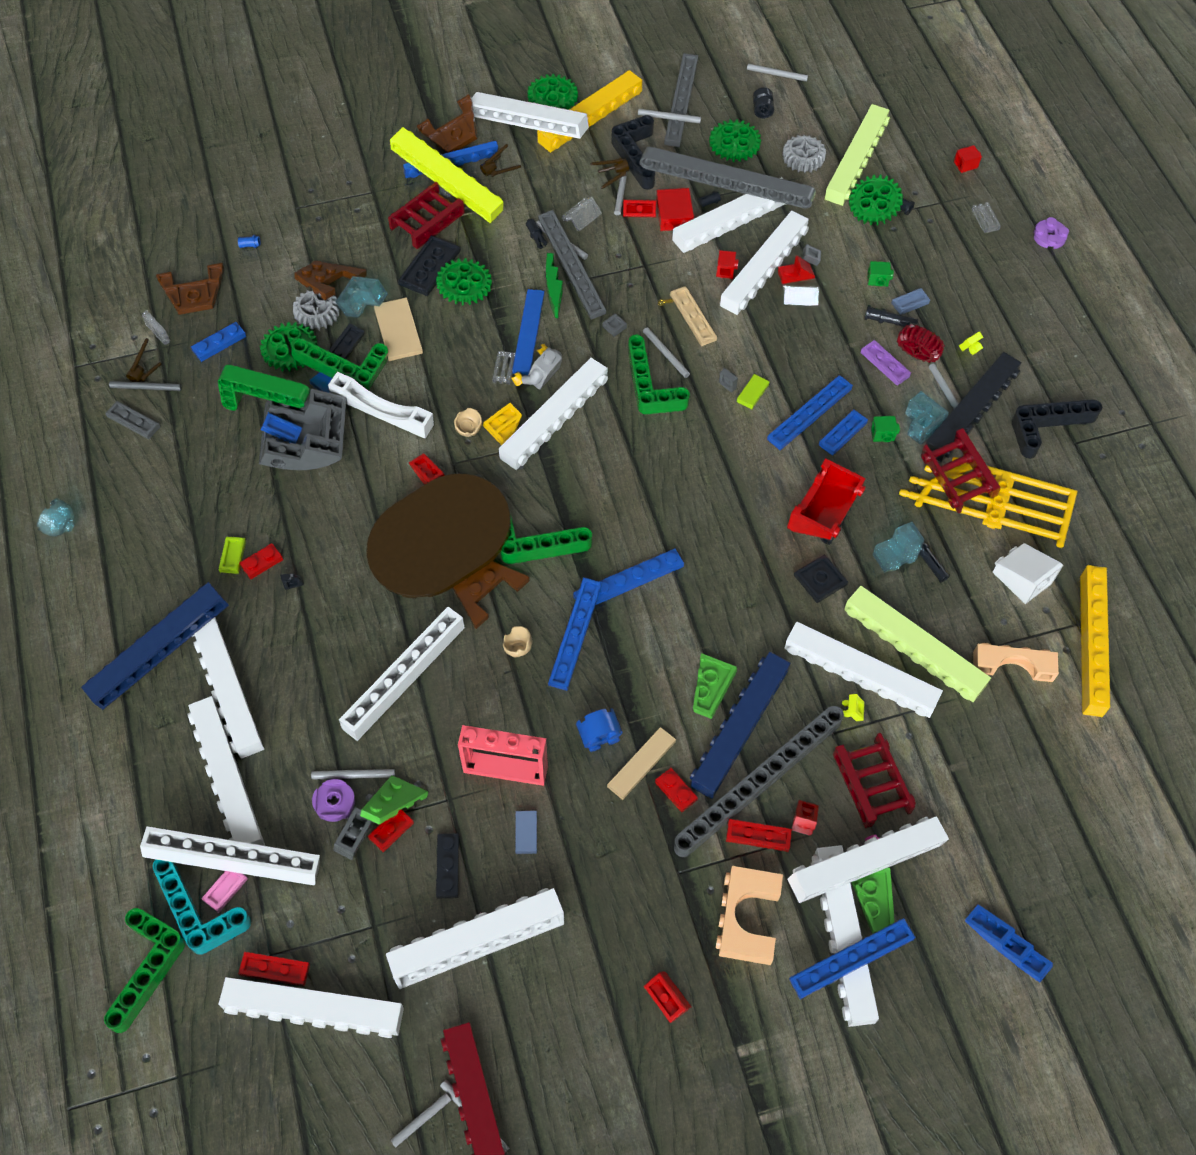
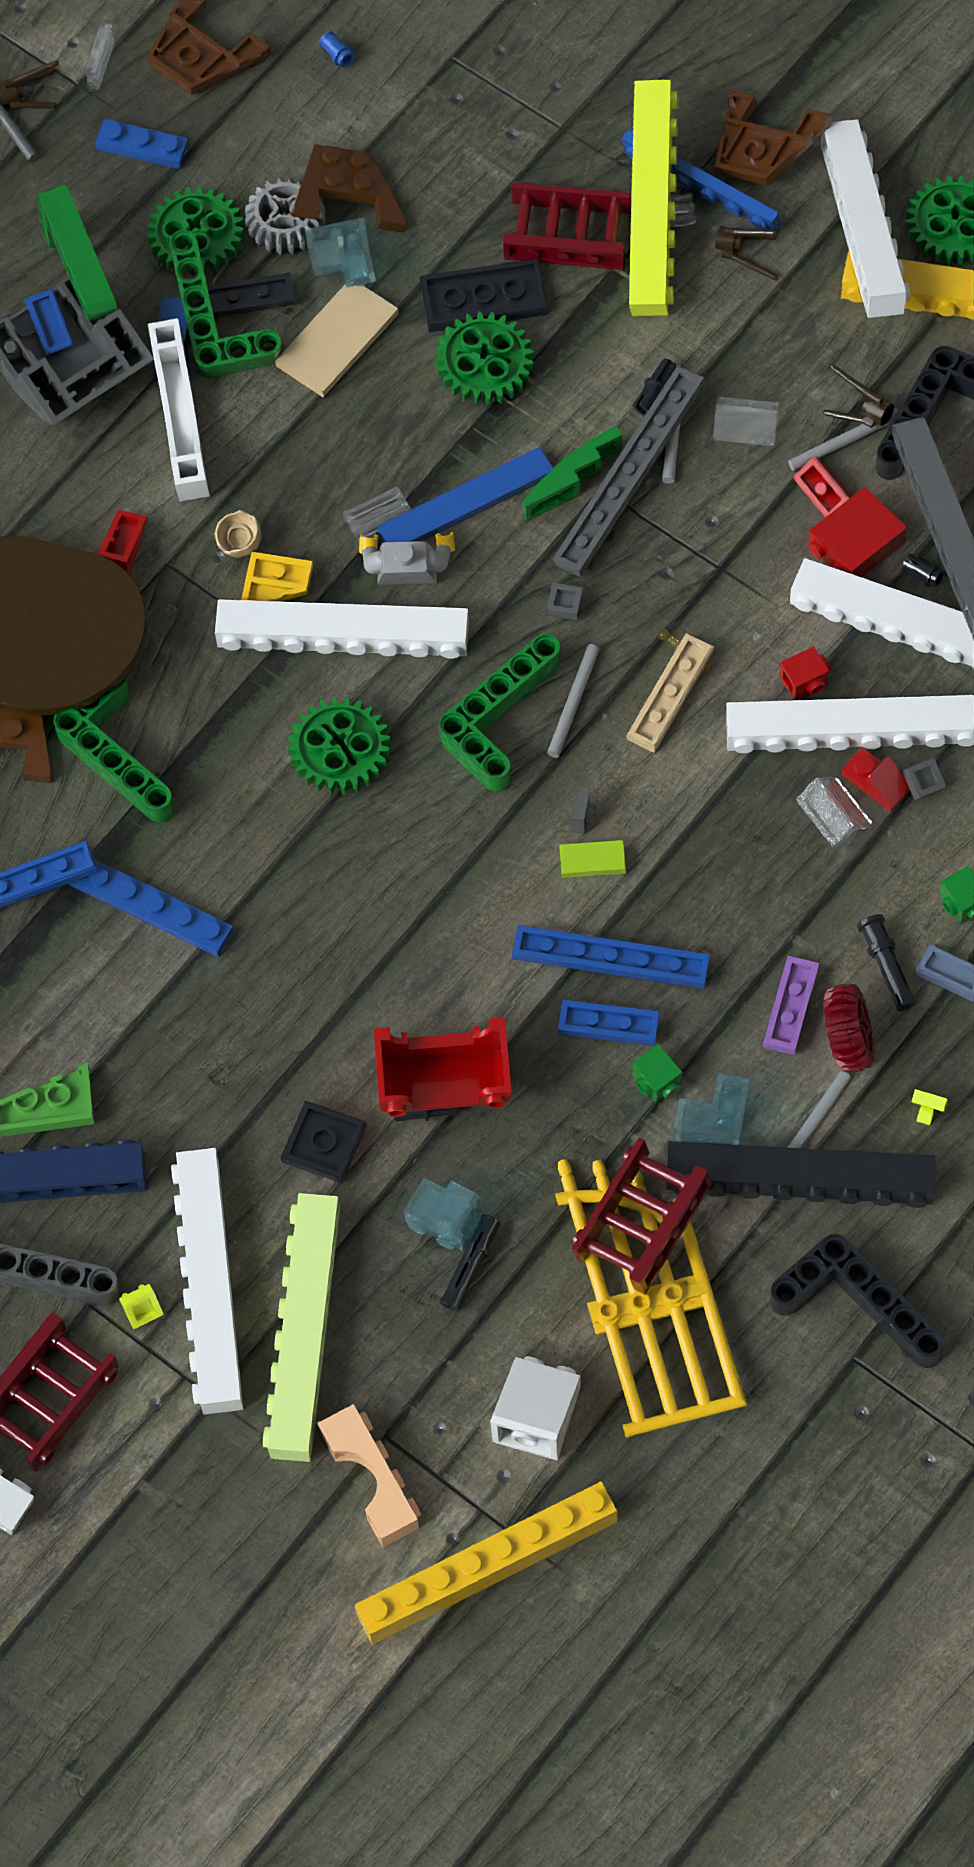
camera: 60 degrees right, 5 degrees up
none -> green gear [288,697,391,795]

